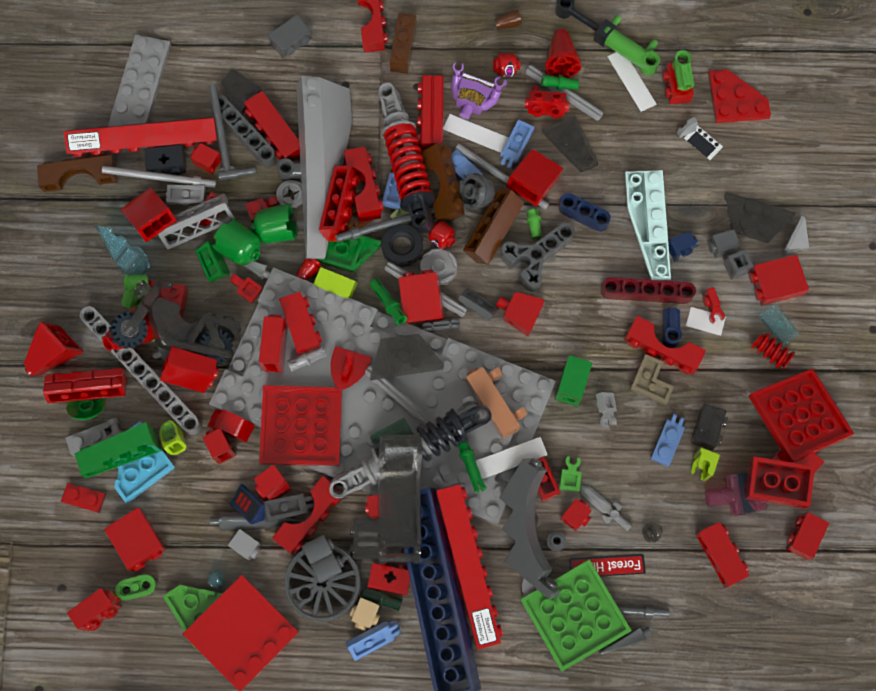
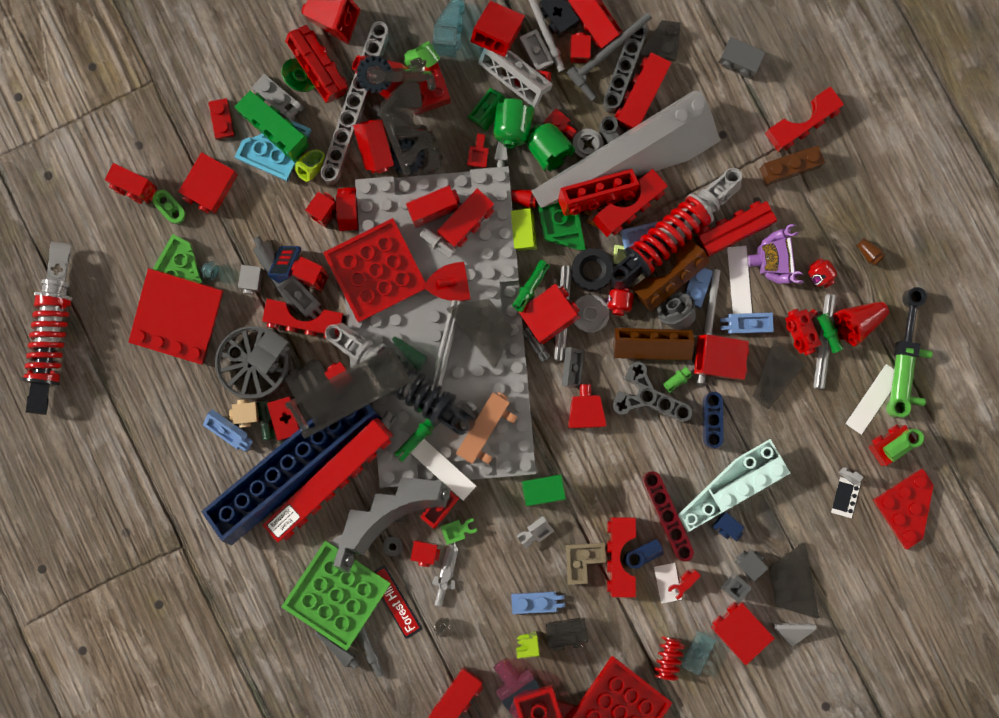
camera: 60 degrees right, 10 degrees up
dark grey bar [335,207,435,242] -> none

